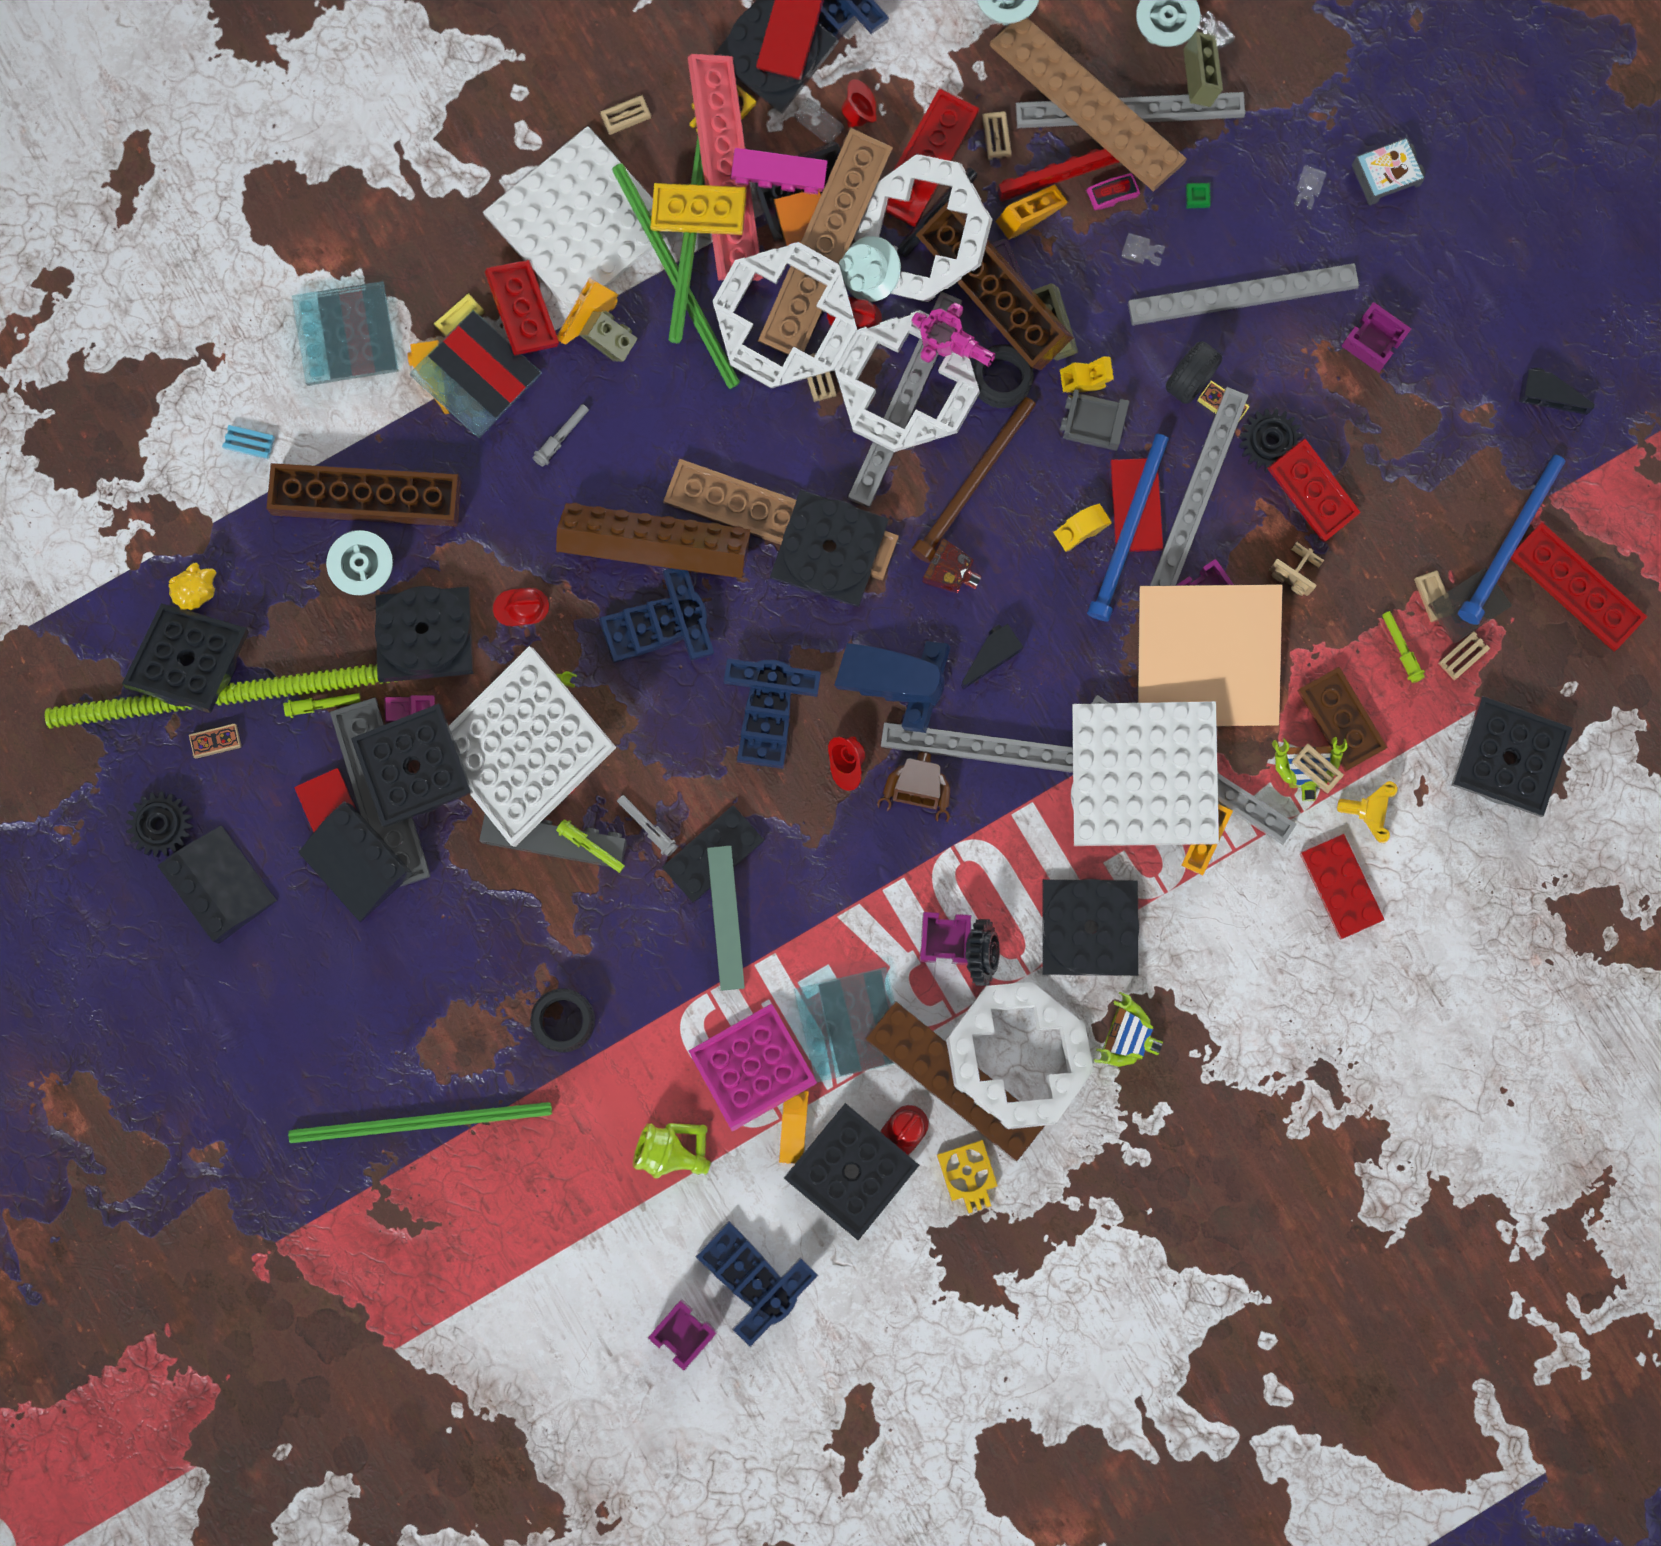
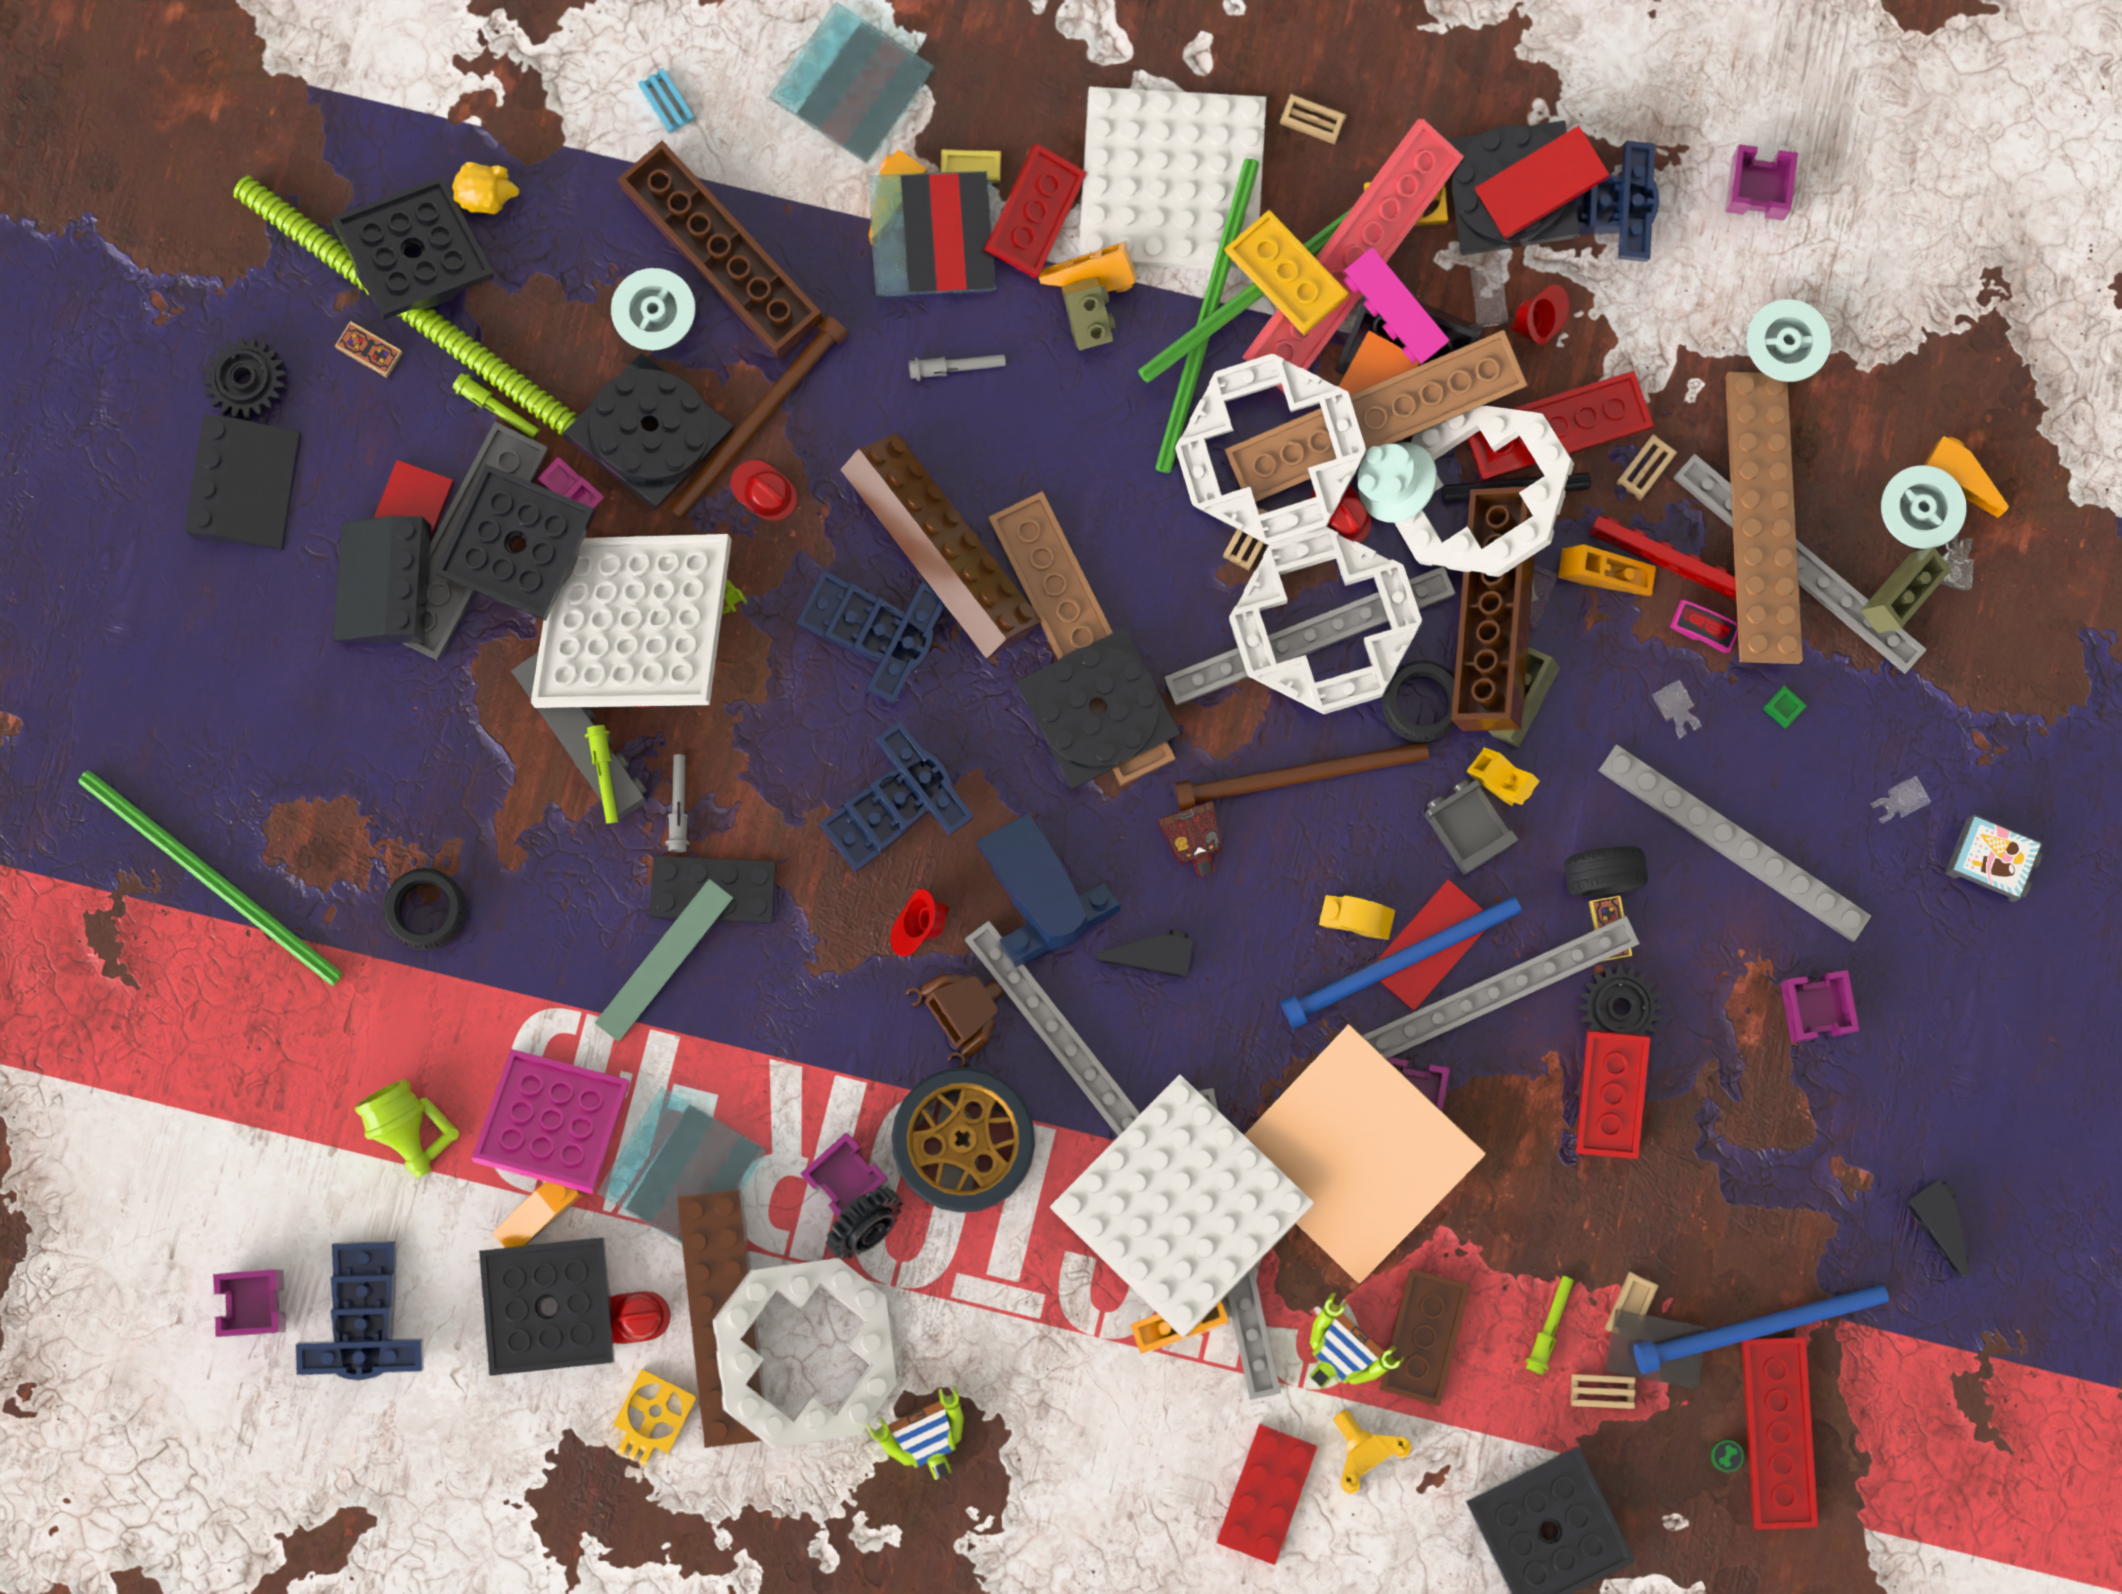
camera: 45 degrees right, 0 degrees up
dark pink piece [911,303,996,367] -> none
black piece [1042,879,1139,976] -> none
tan plate [1269,542,1324,596] -> none
tan tile [1292,744,1344,793] -> none
none -> reddish brown piece [668,314,849,520]
none -> wheel [891,1068,1035,1213]
none -> tile [1711,1440,1744,1472]

